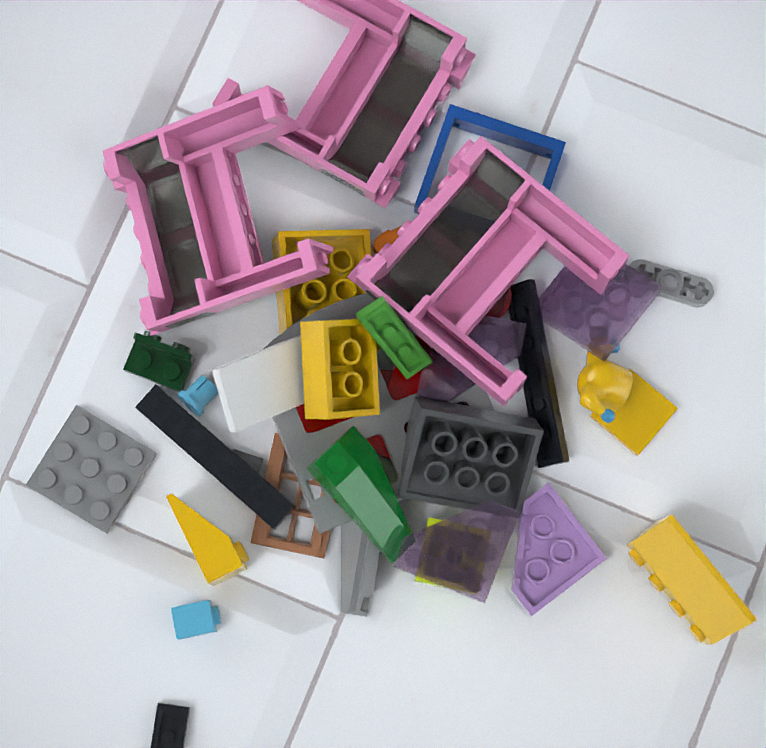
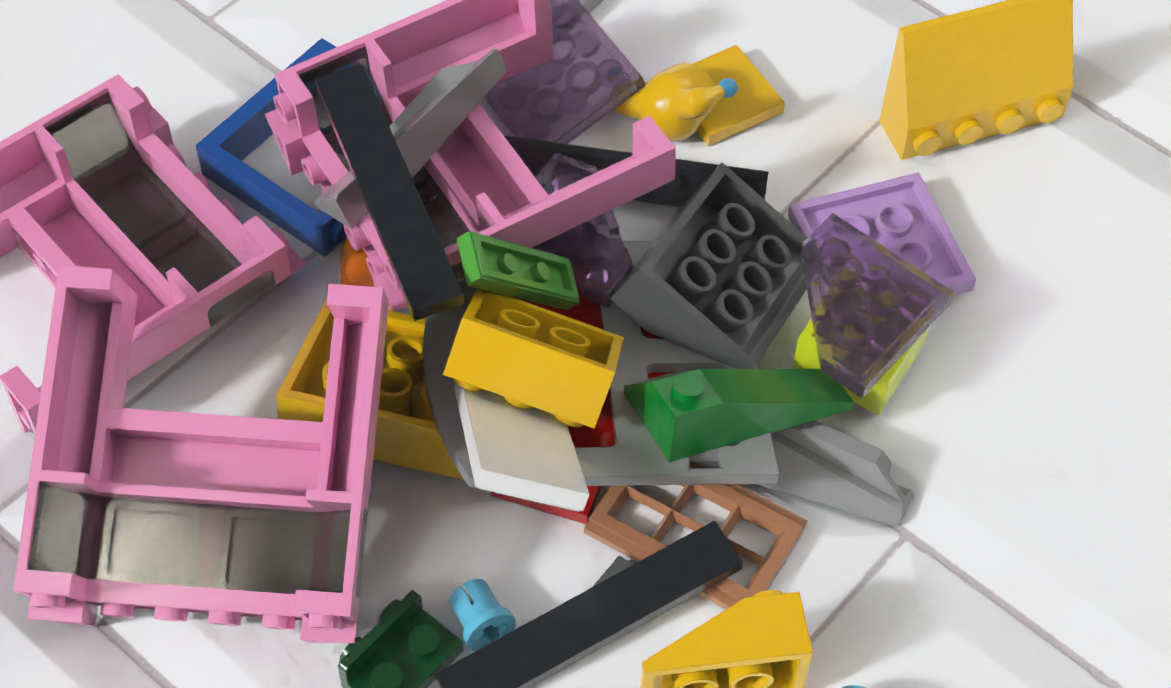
camera: 70 degrees left, 25 degrees down
none -> light grey wedge [314,48,507,229]
none -> black tile [315,64,464,321]

